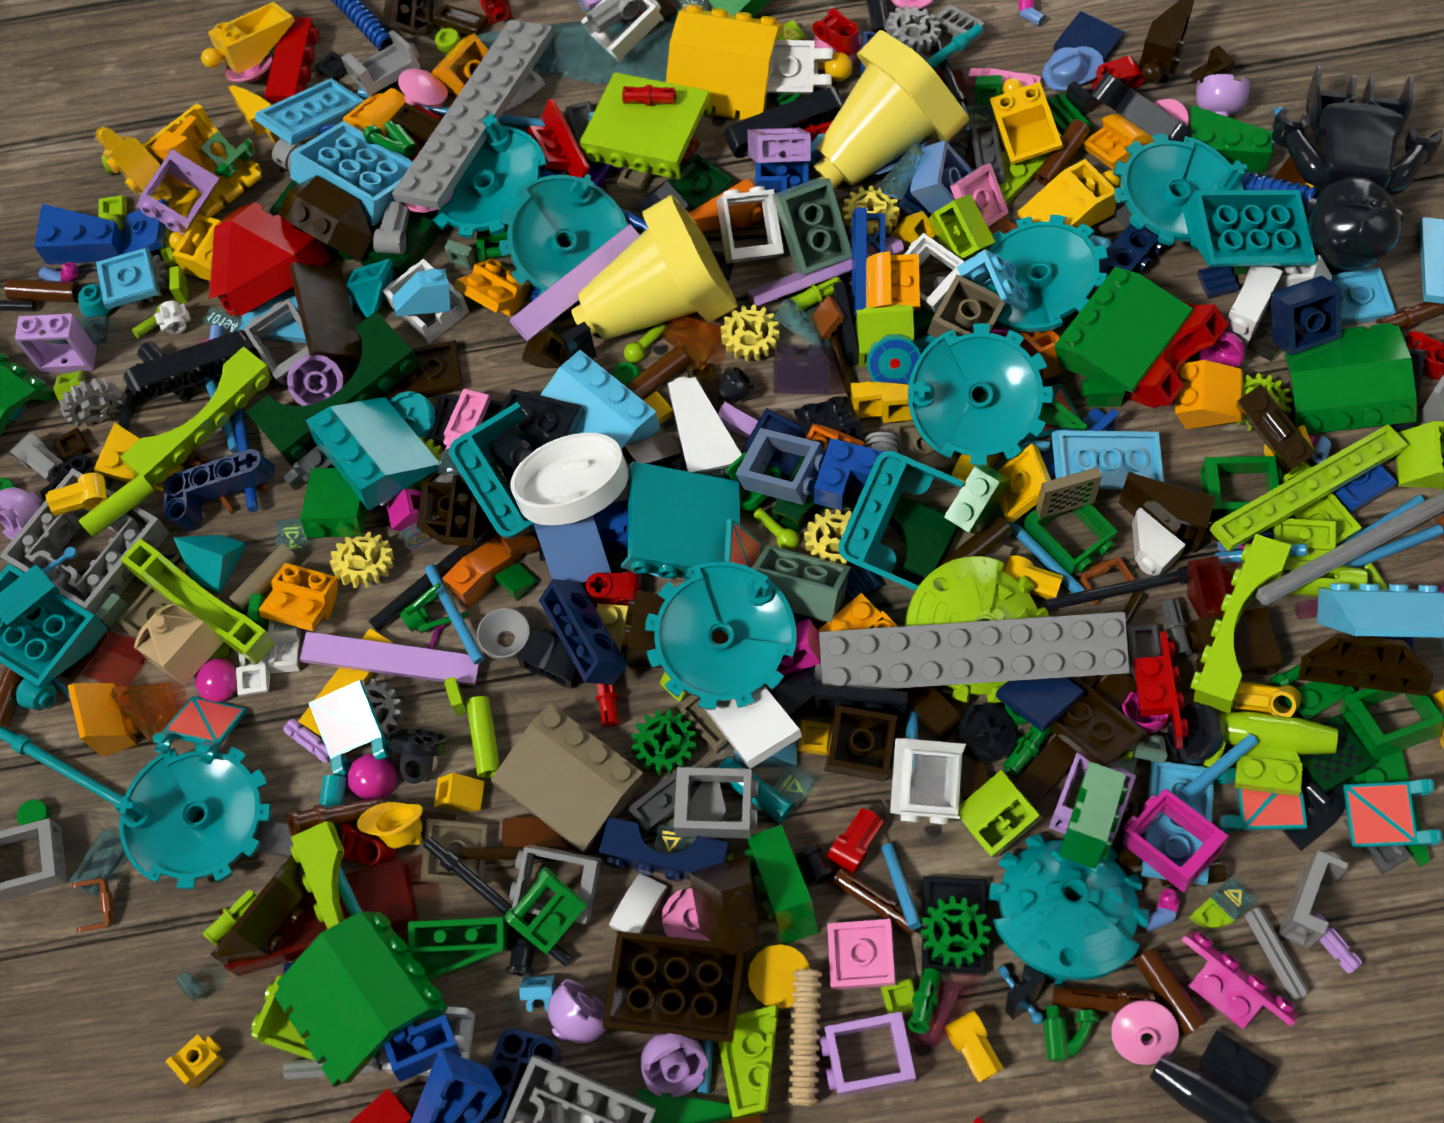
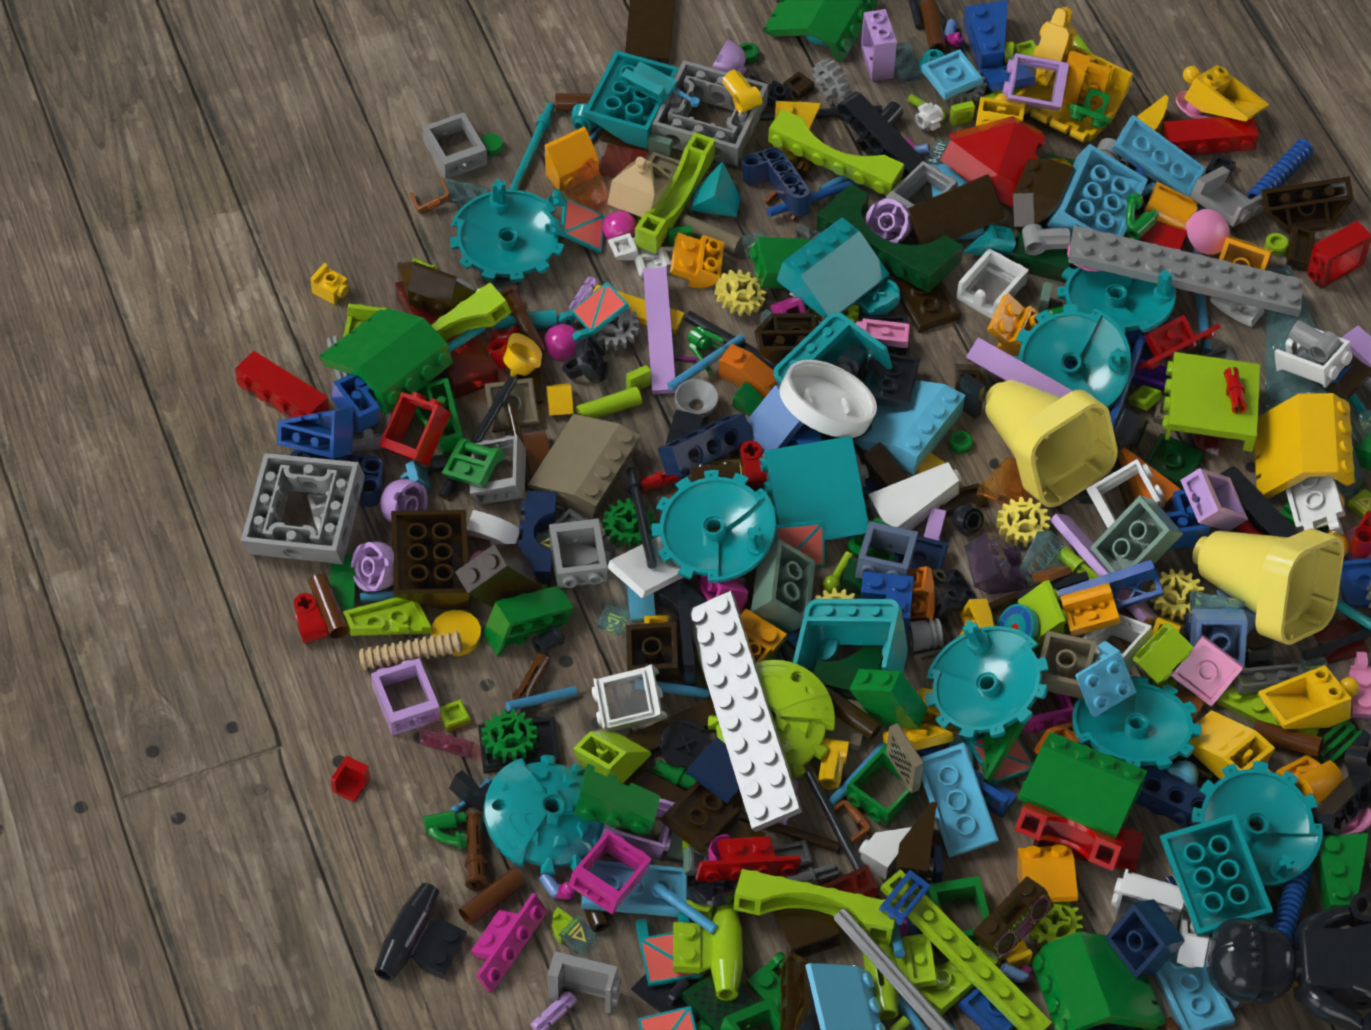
camera: 70 degrees right, 10 degrees down
light grey piece [10,432,64,483] -> none
lime slope [53,370,85,403] -> none
lime piece [78,474,155,538] -> none
clear light blue tile [175,971,204,1002] -> none
dark brown tile [390,103,441,143] -> none
medium azure slope [392,269,450,317] -> none
lime bar [624,323,667,363] -> none
reddish brown piece [625,346,690,400] -> none
teal piece [718,756,794,823] -> none
red piece [827,808,884,874] -> none
bright pink plate [827,919,896,990] -> none
dark brown slope [898,686,962,737] -> none
green pin [908,968,942,1034] -> none
yellow piece [944,1010,1004,1084] -> none
green slope [976,75,1002,108] -> none
bright pink dish [1111,1000,1179,1065] -> none
dark pink hair [1198,331,1246,368] -> none
yellow piece [1235,681,1302,717] -> none
light grey axle [1245,907,1309,1000] -> none
none -> red window [378,392,451,466]
none -> black bar [626,467,657,569]
none -> blue tile [879,870,931,926]
none -> lime tile [1128,385,1163,411]

